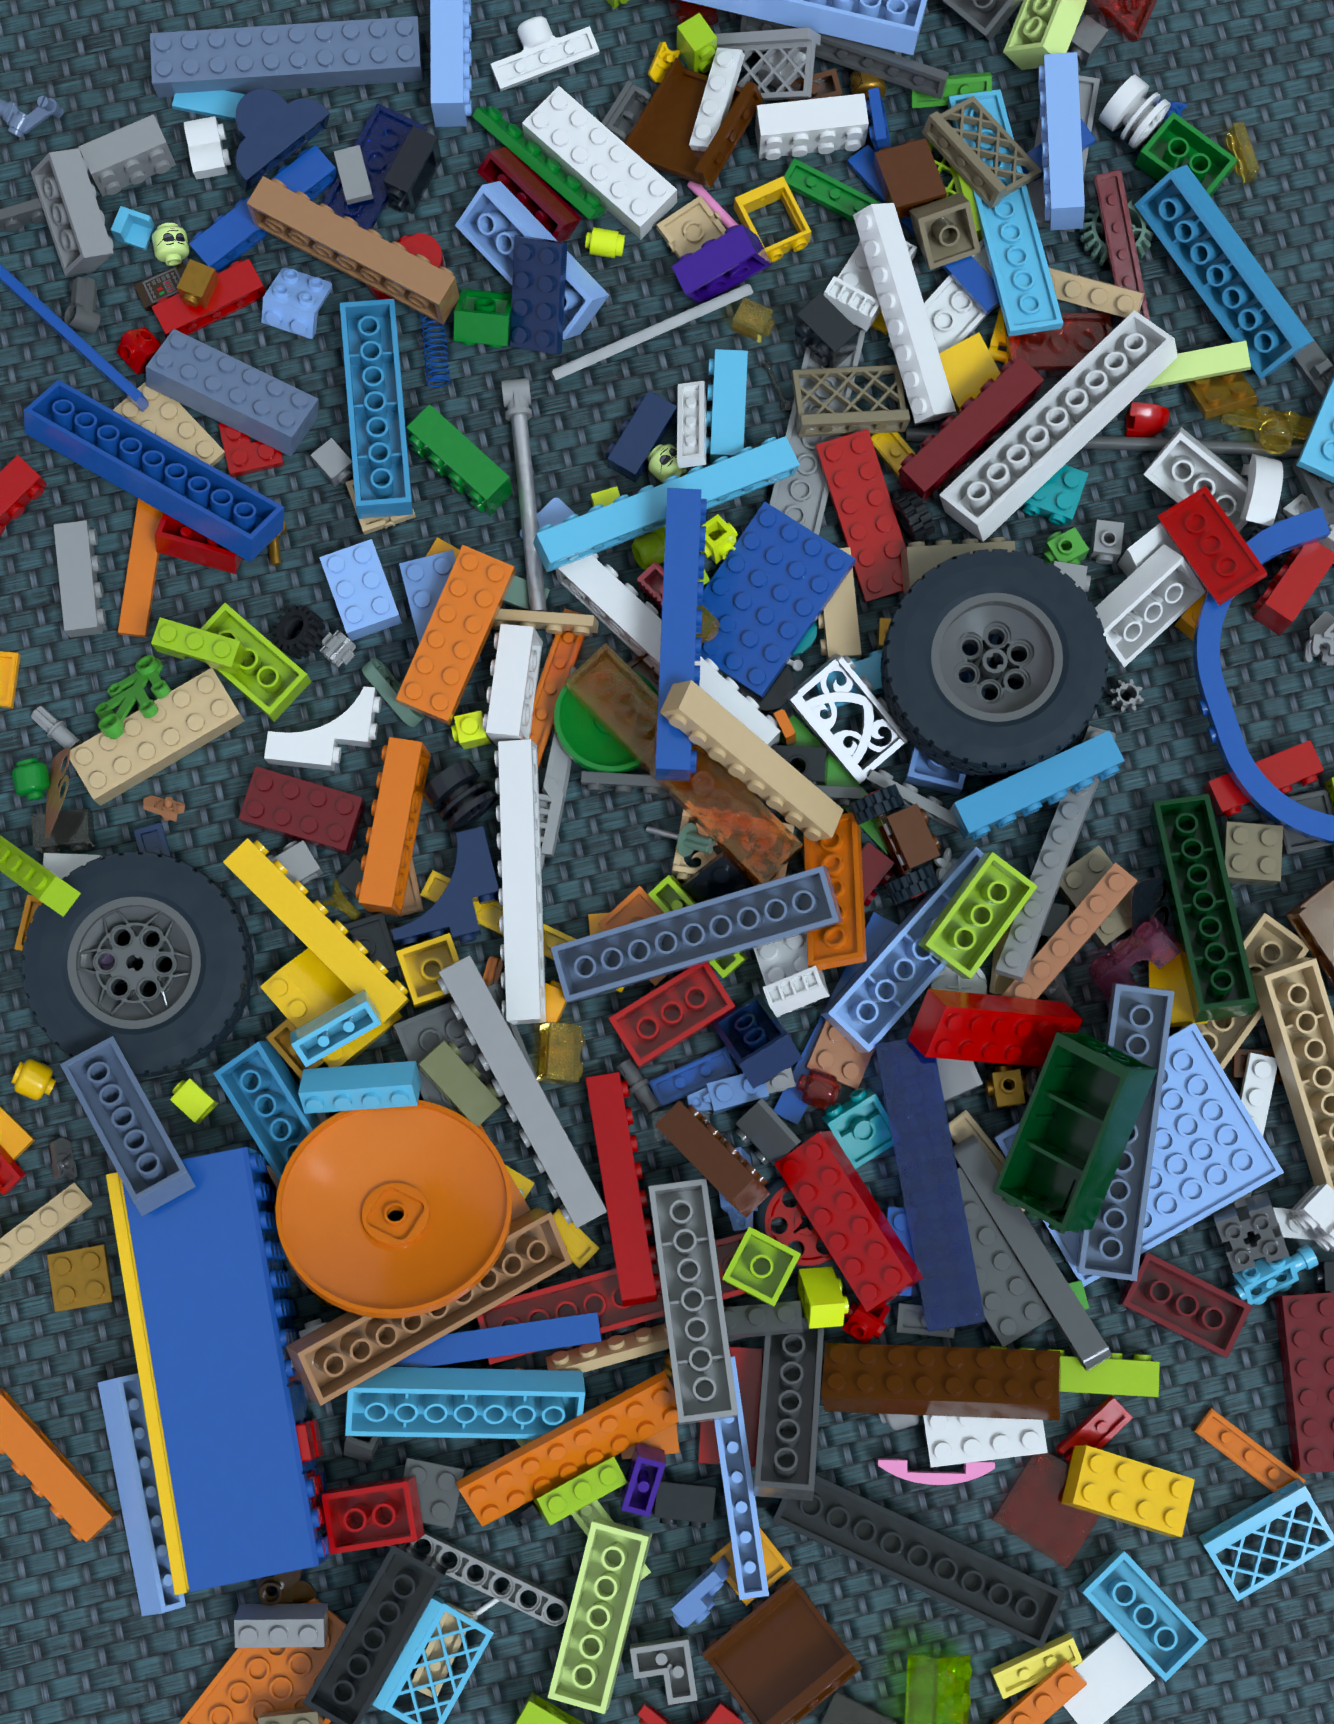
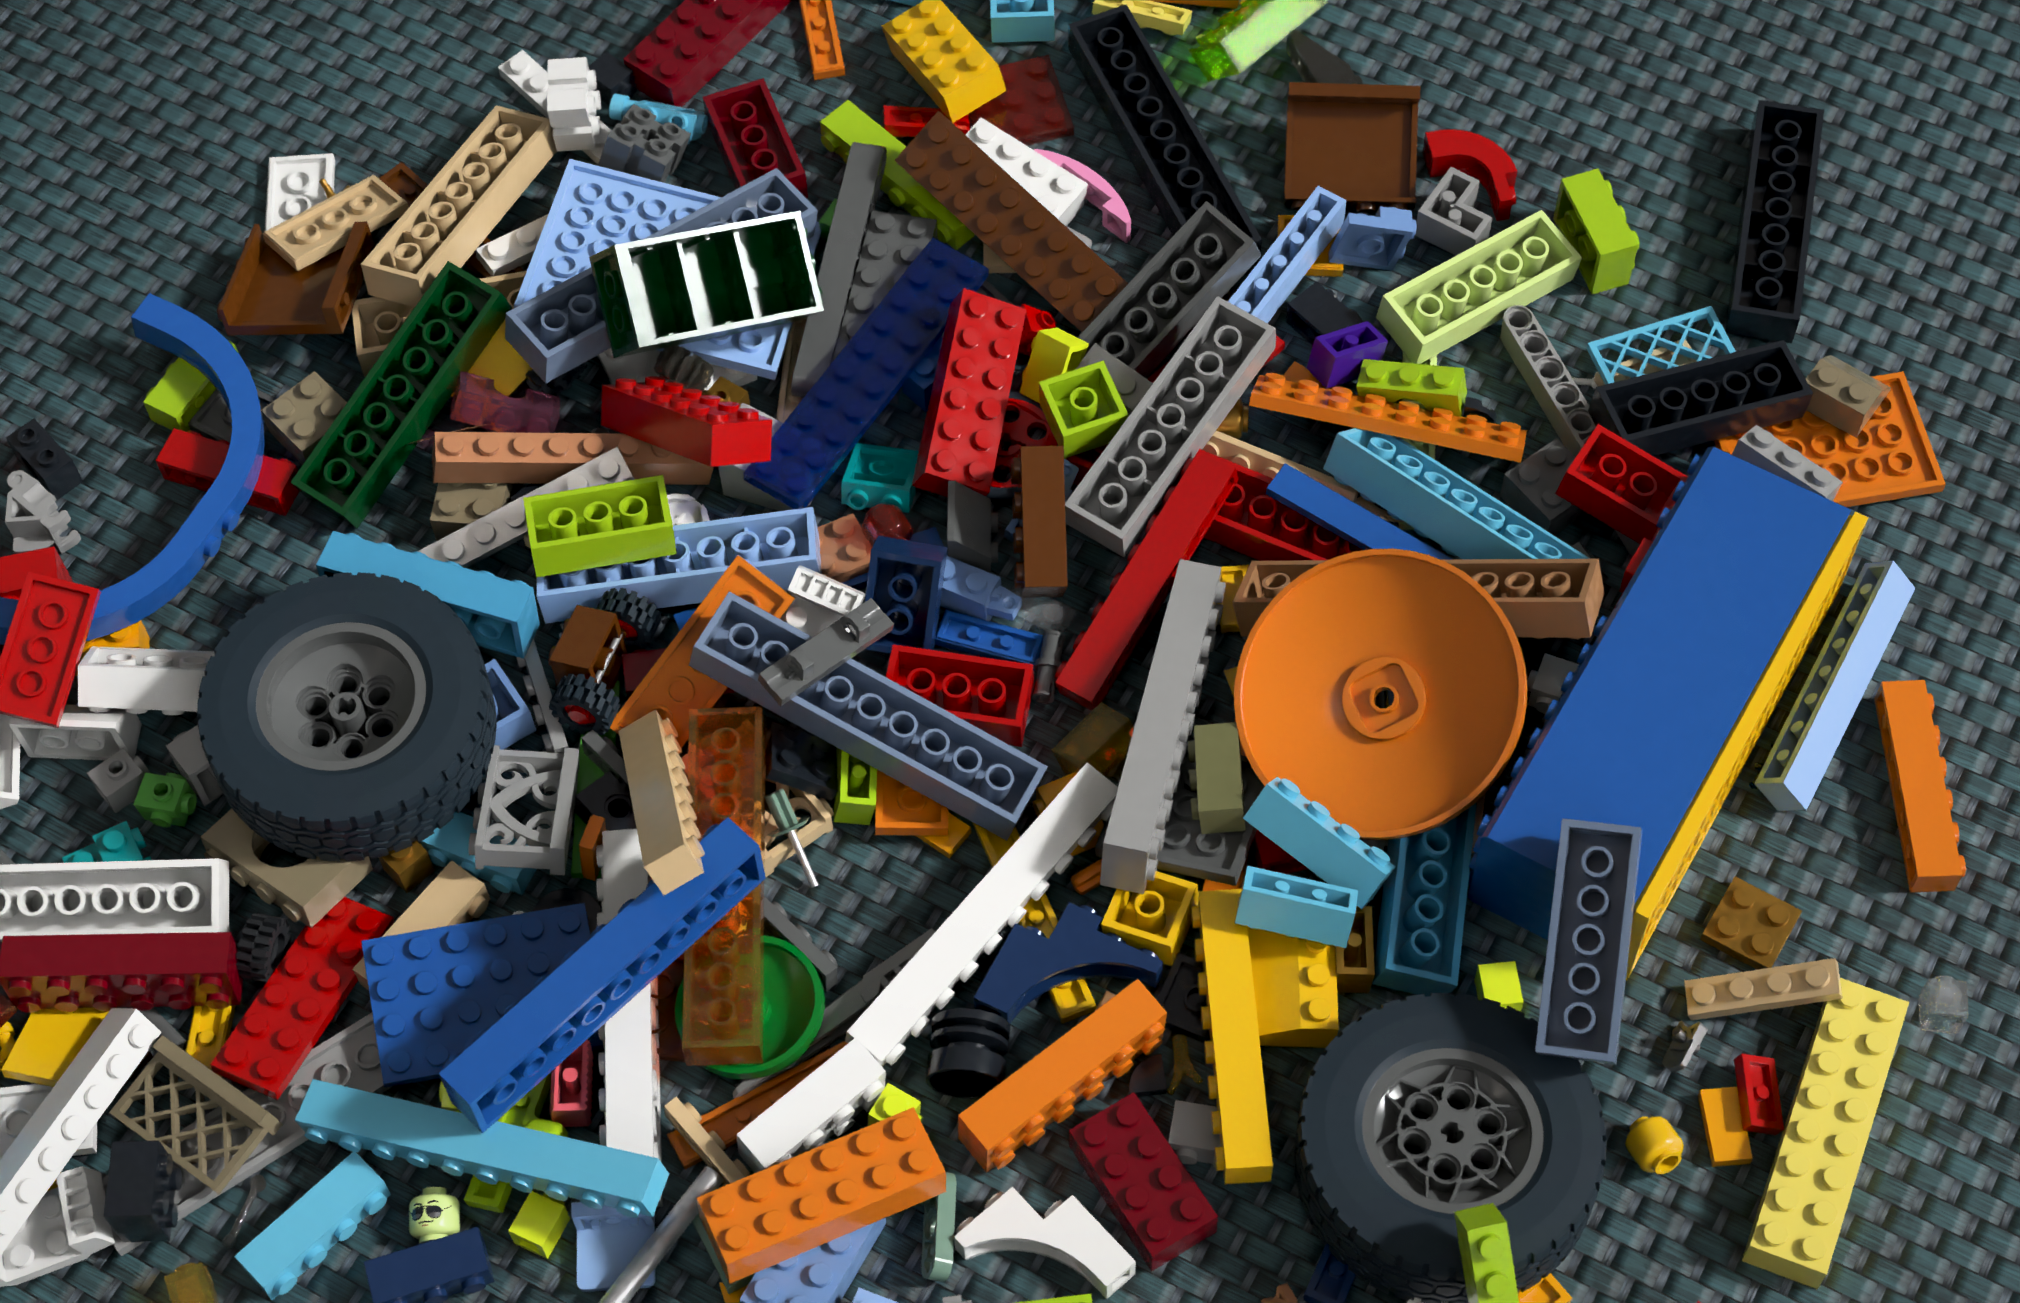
camera: 135 degrees left, 20 degrees down
white plate [677,381,706,468] -> none
none -> dark grey hinge [757,598,894,707]

